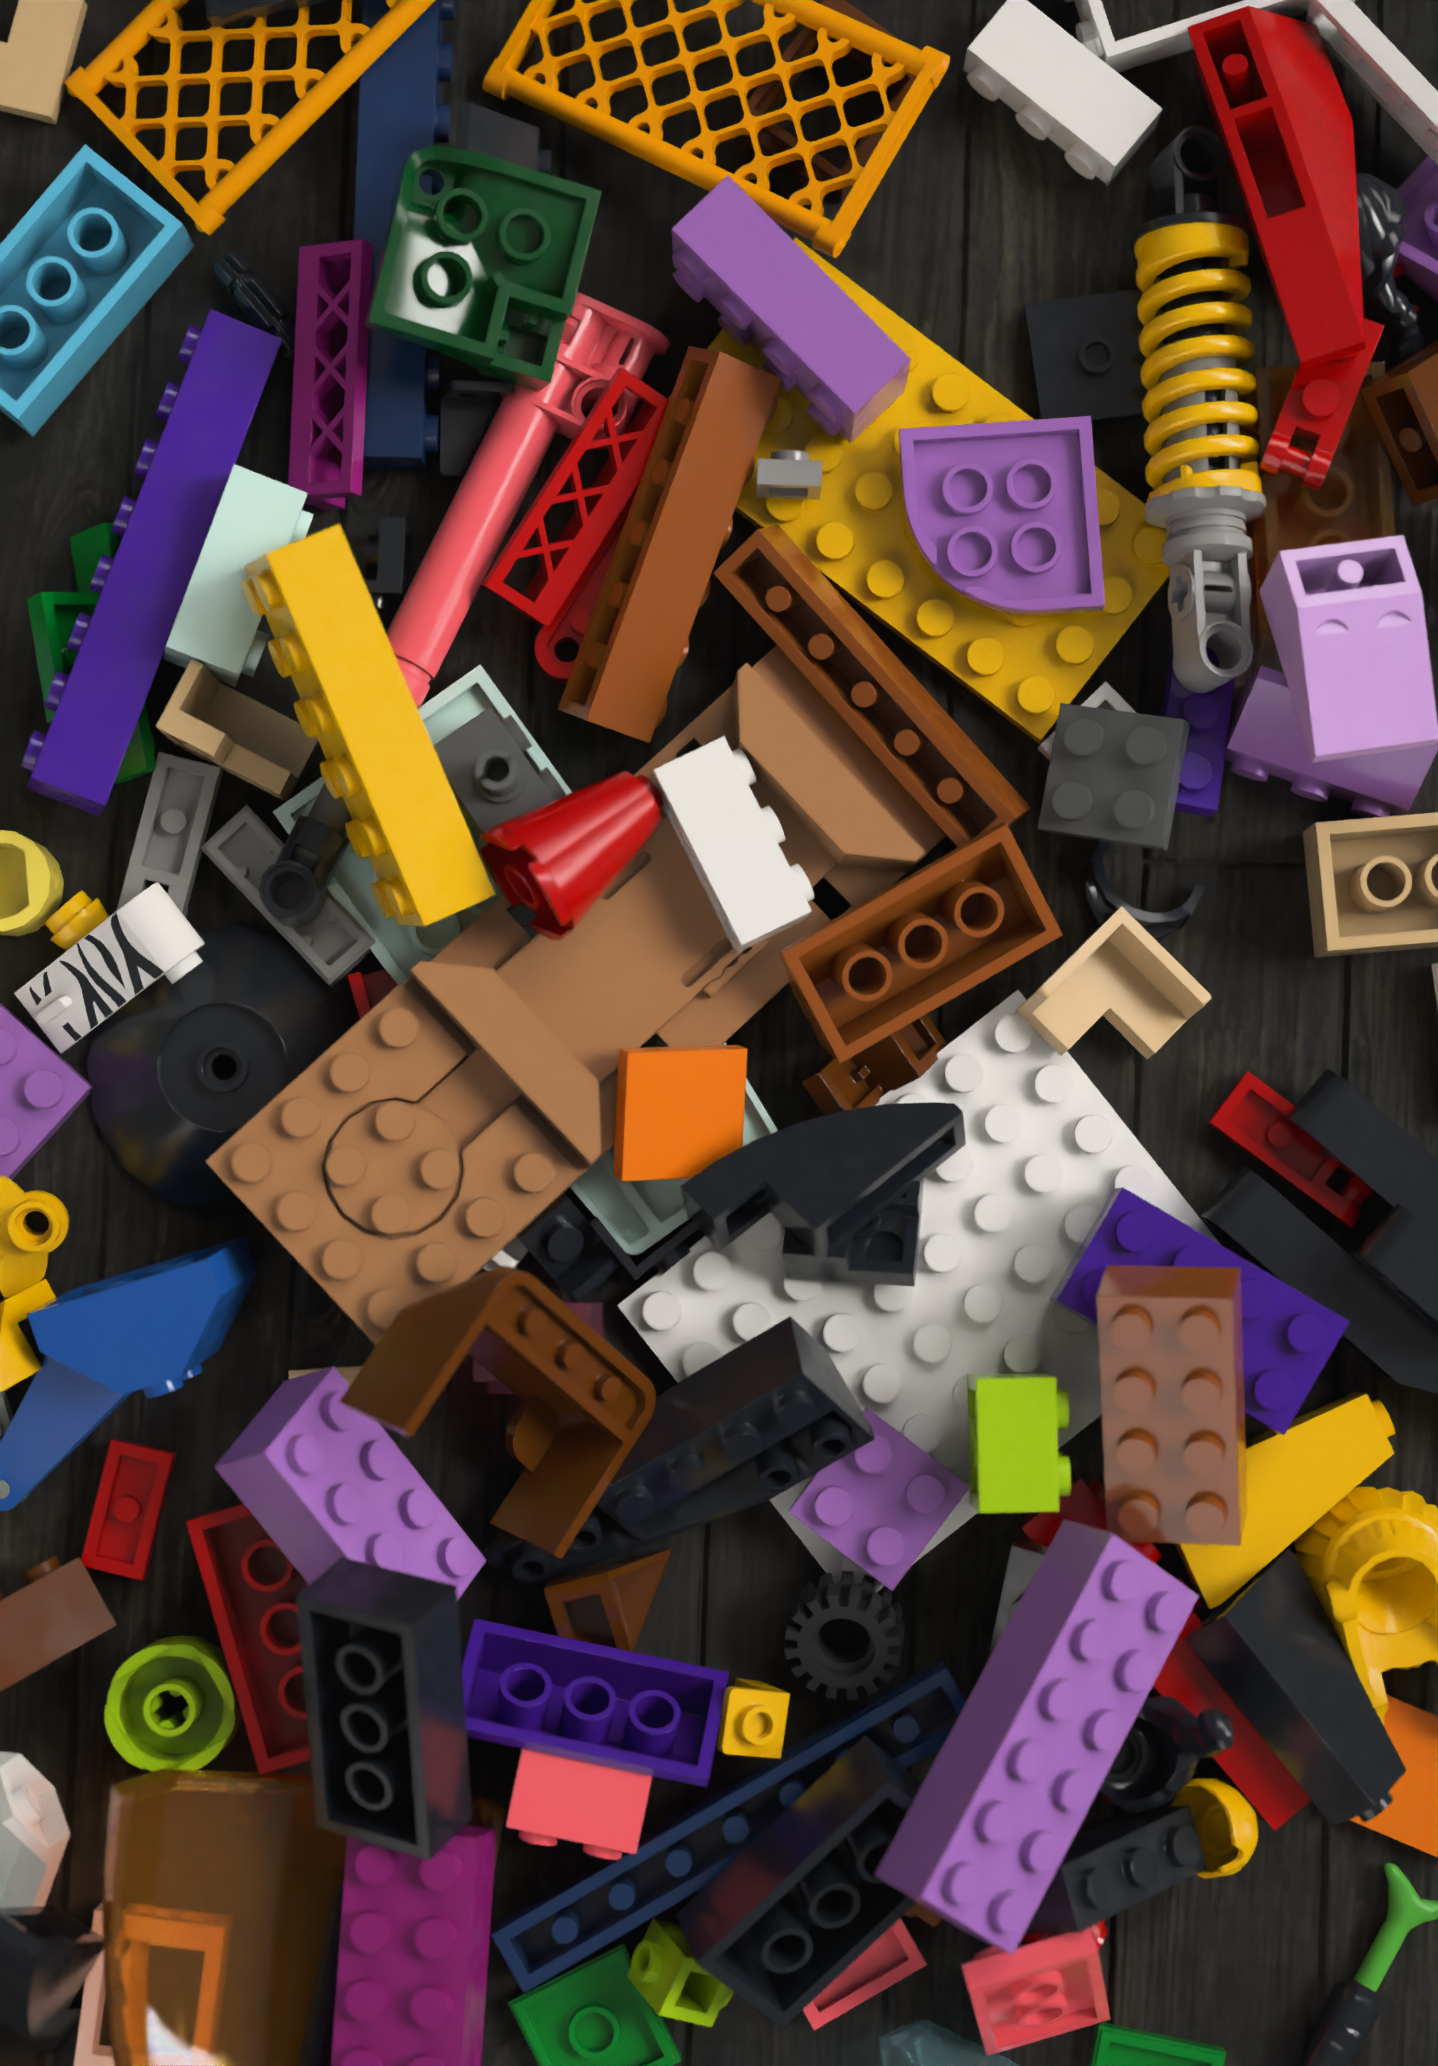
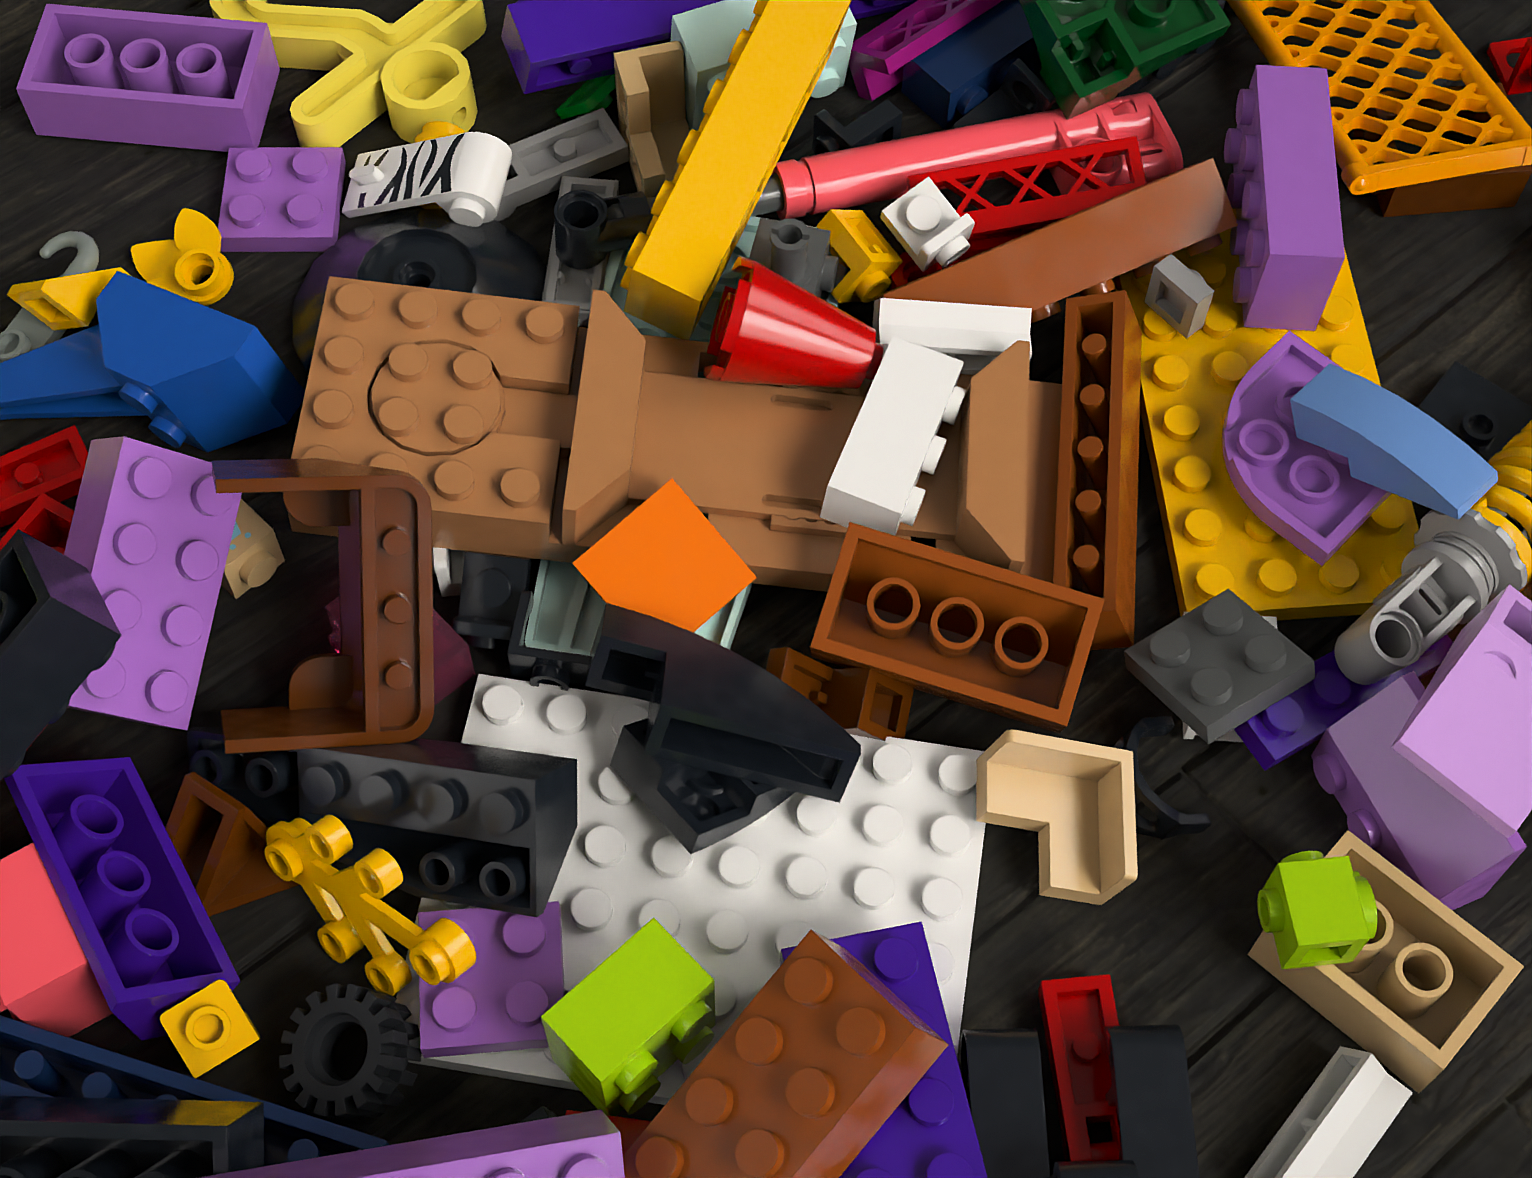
camera: 45 degrees right, 25 degrees down
none -> yellow plant [264,814,476,996]
none -> yellow bracket [816,209,903,303]
none -> white piece [873,298,1032,375]
none -> white bracket [880,176,975,272]
none -> lime brick [1257,851,1378,970]
none -> medium blue slope [1290,363,1498,520]

